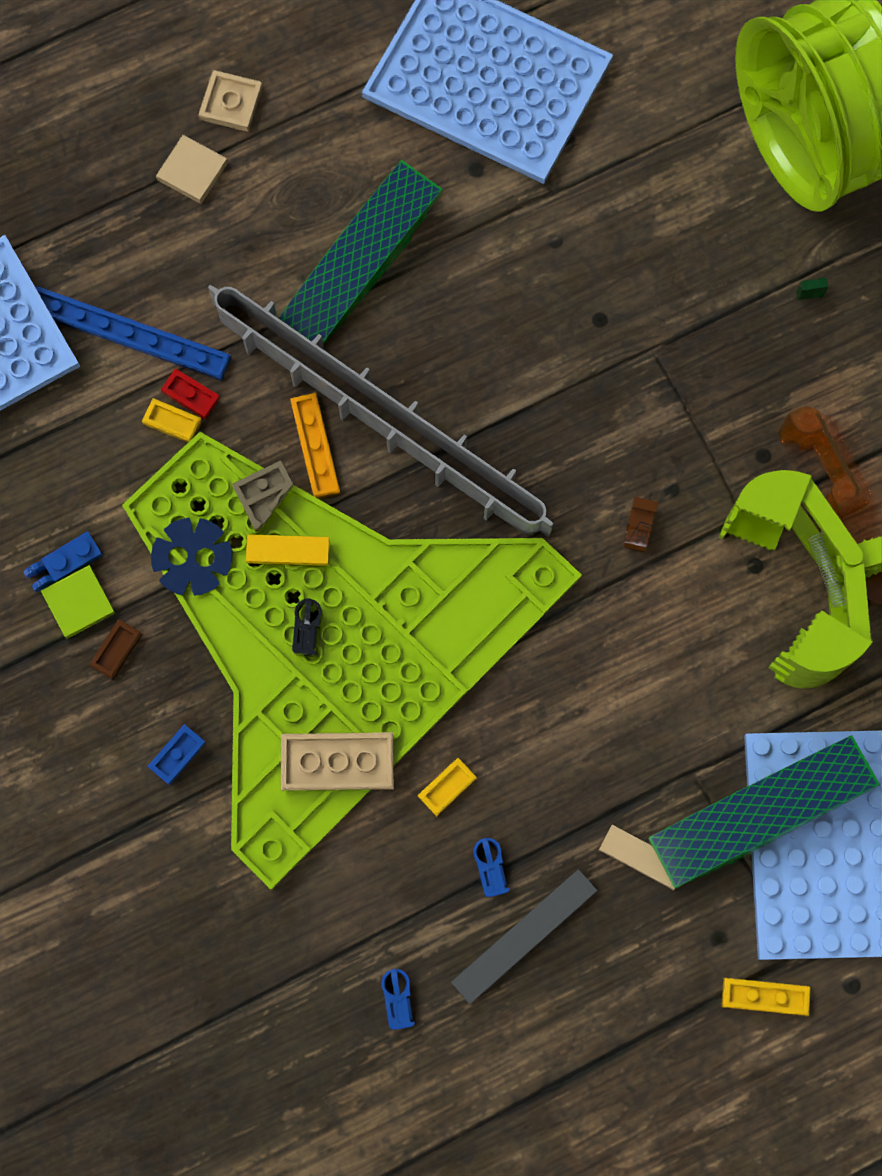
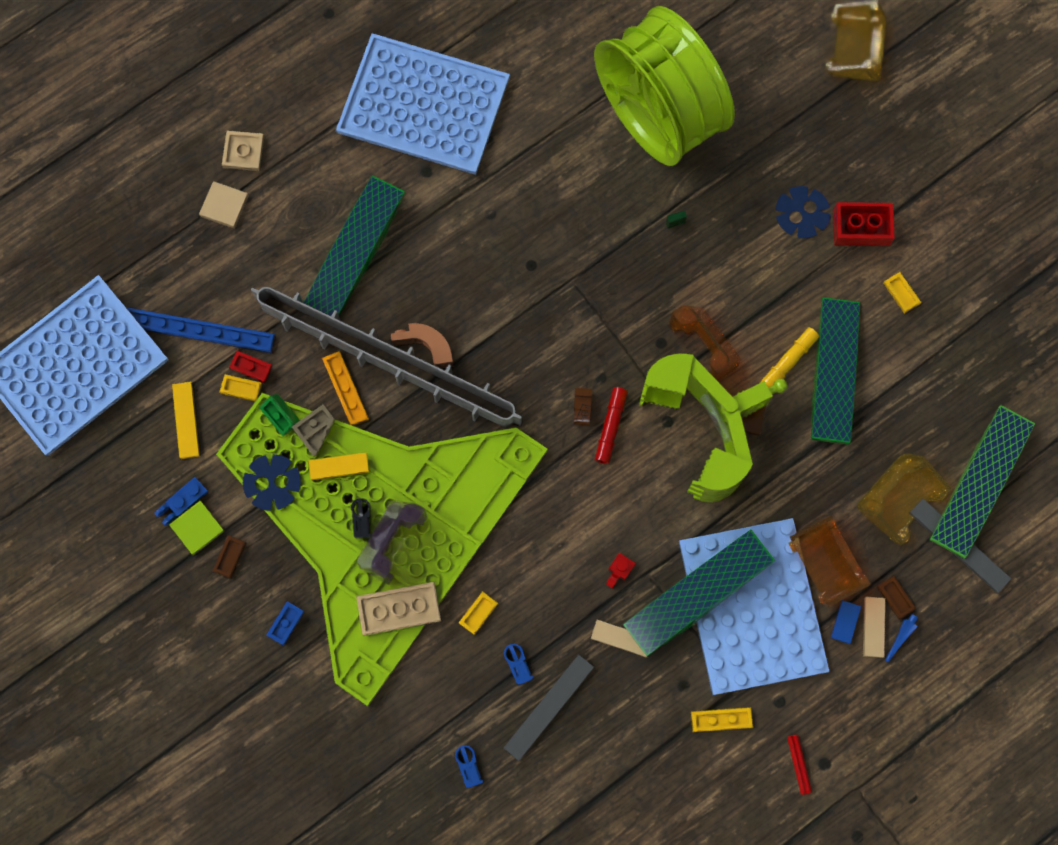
camera: 10 degrees left, 0 degrees up
none -> yellow tile [172,382,200,459]
none -> green slope [259,394,300,436]
none -> windscreen [358,501,428,585]
none -> nougat arch [391,323,453,369]
none -> red piece [594,387,628,464]
none -> red plate [606,553,635,588]
none -> red axle [787,735,812,795]

